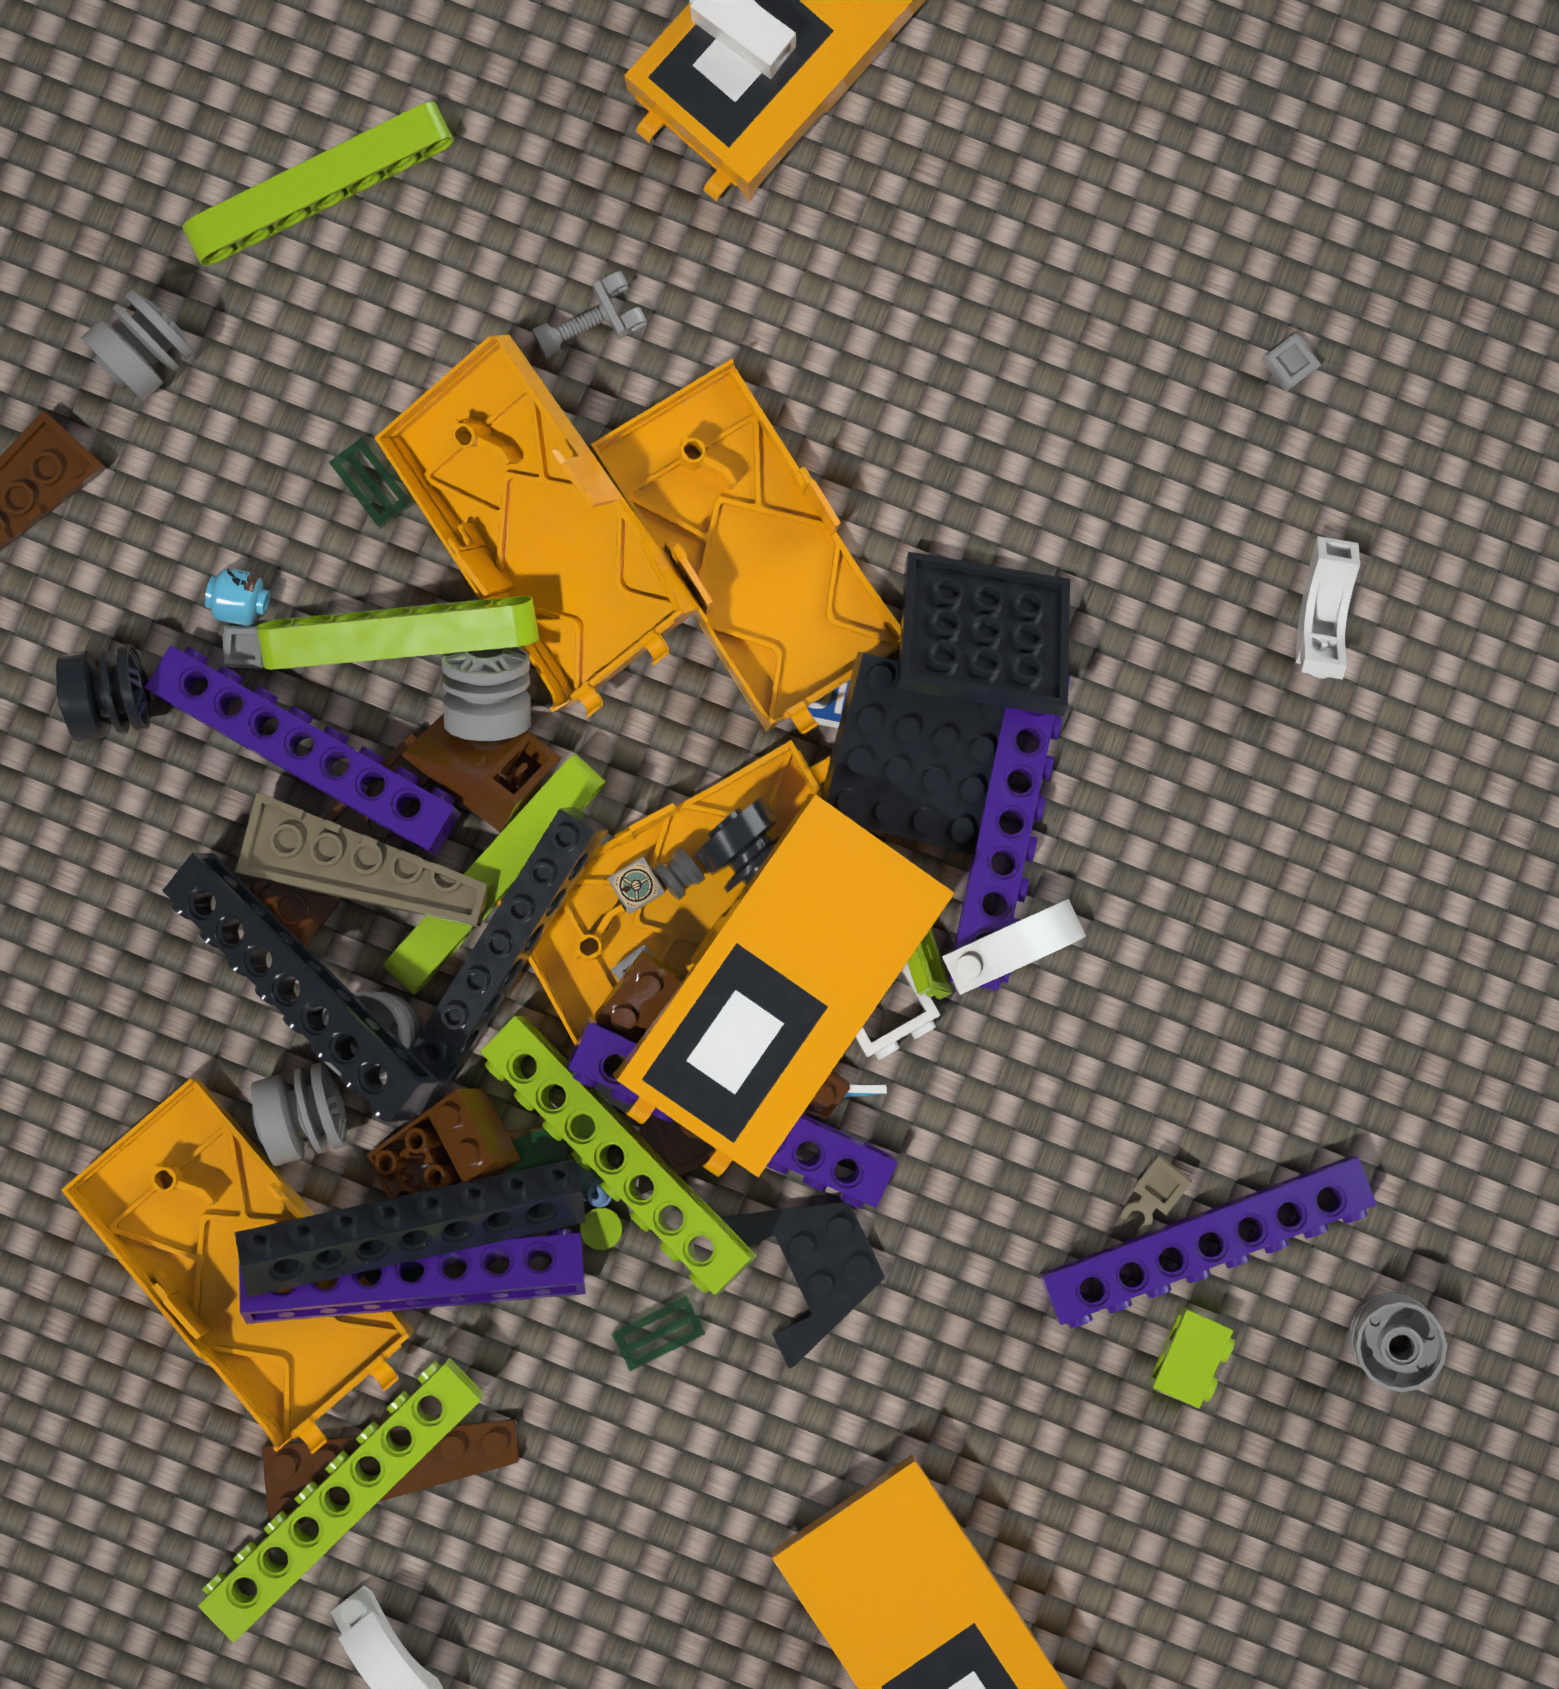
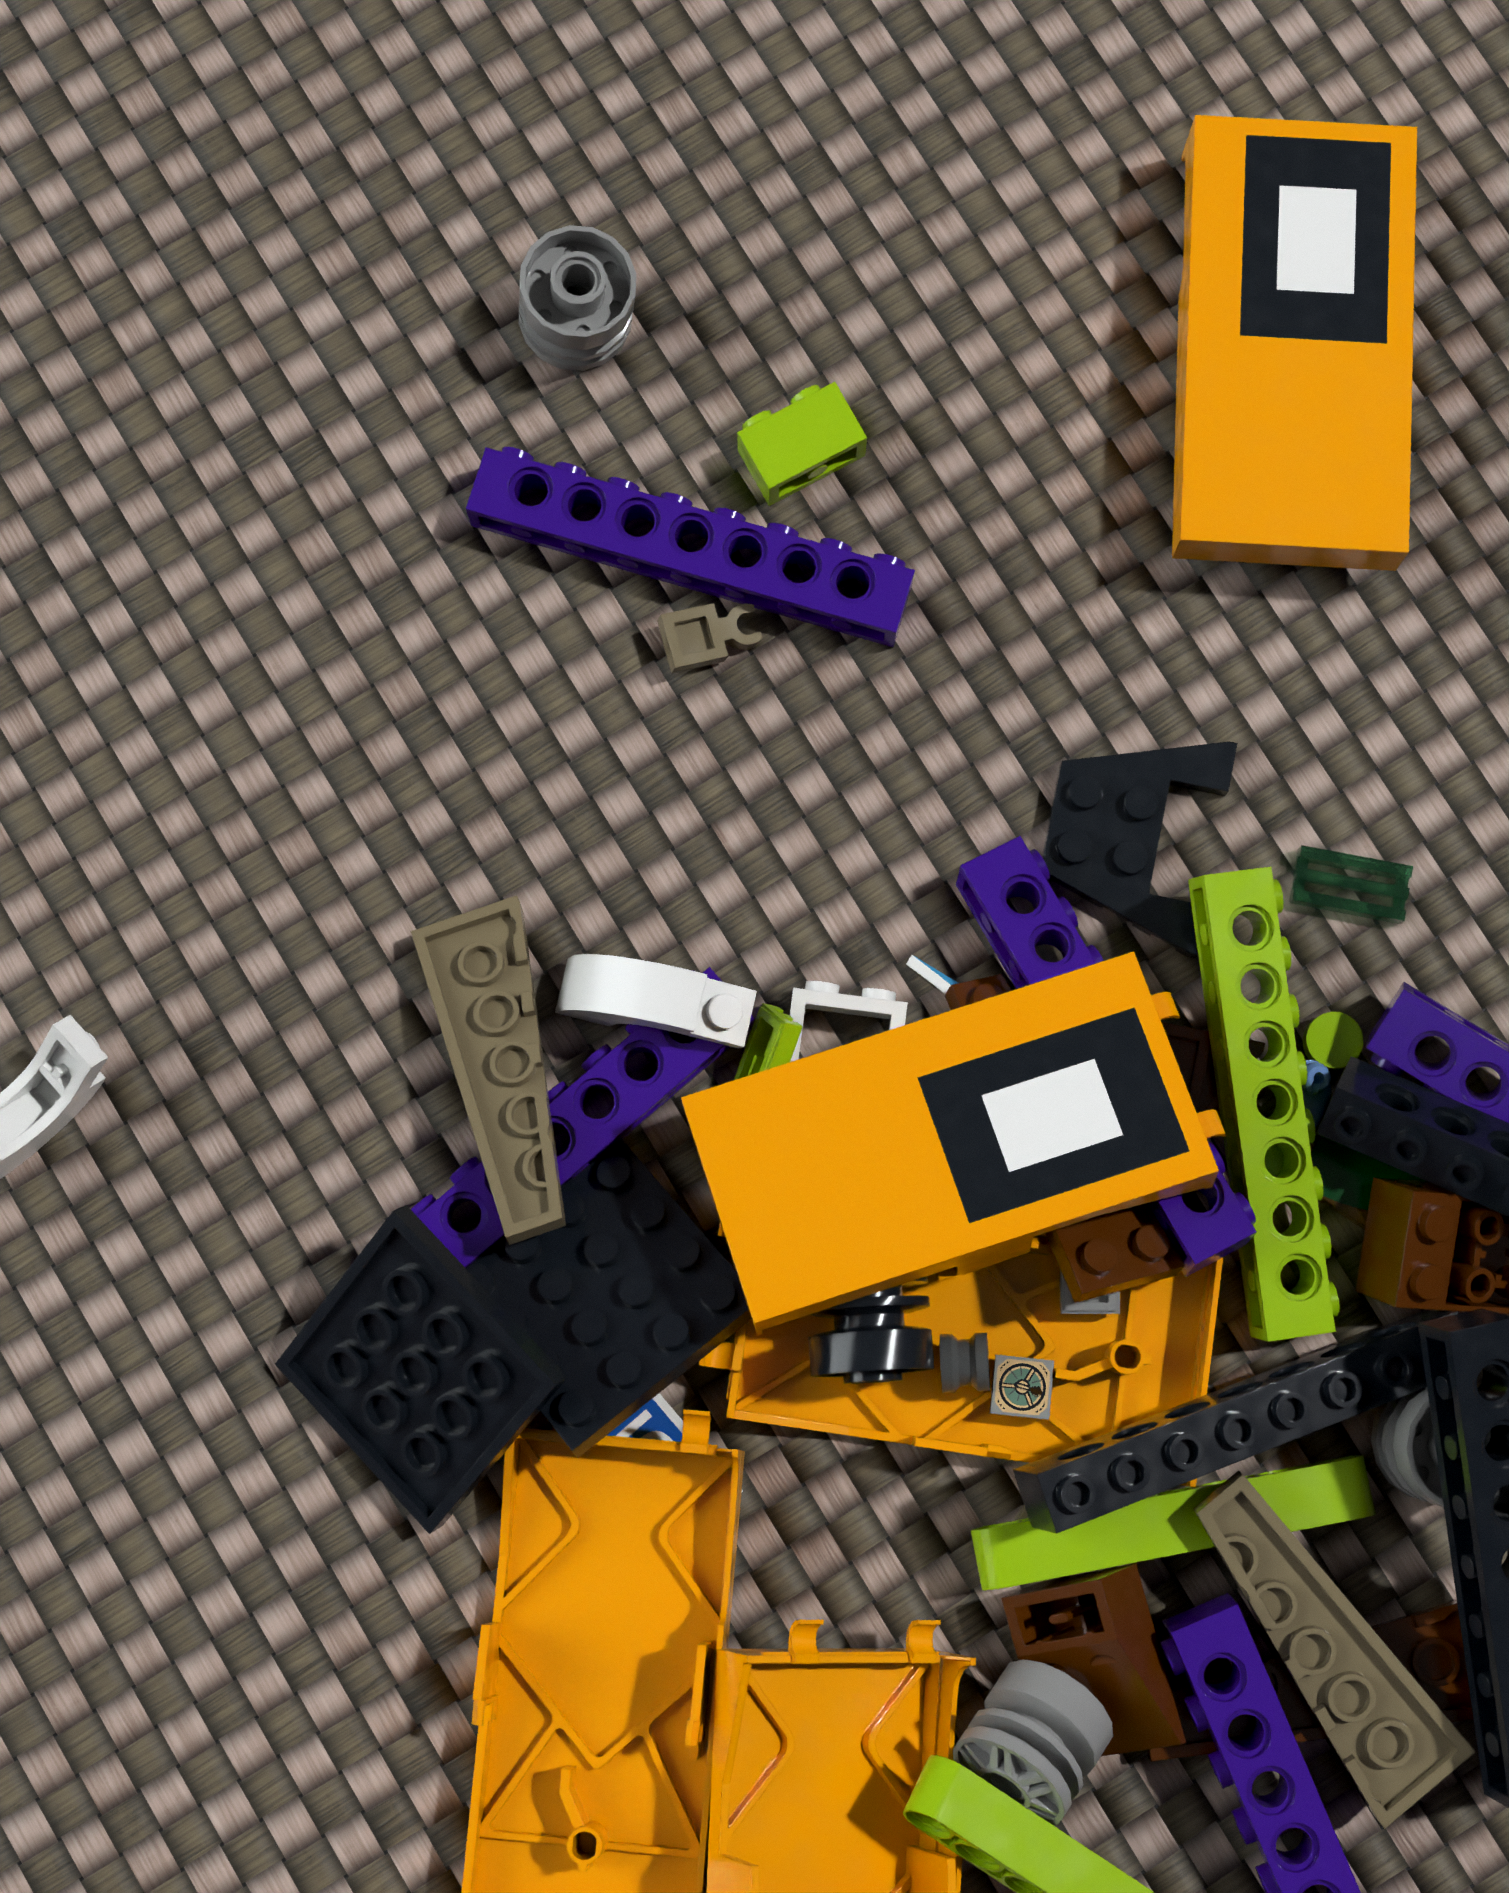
camera: 140 degrees left, 5 degrees down
none -> dark tan wing [411,895,566,1245]

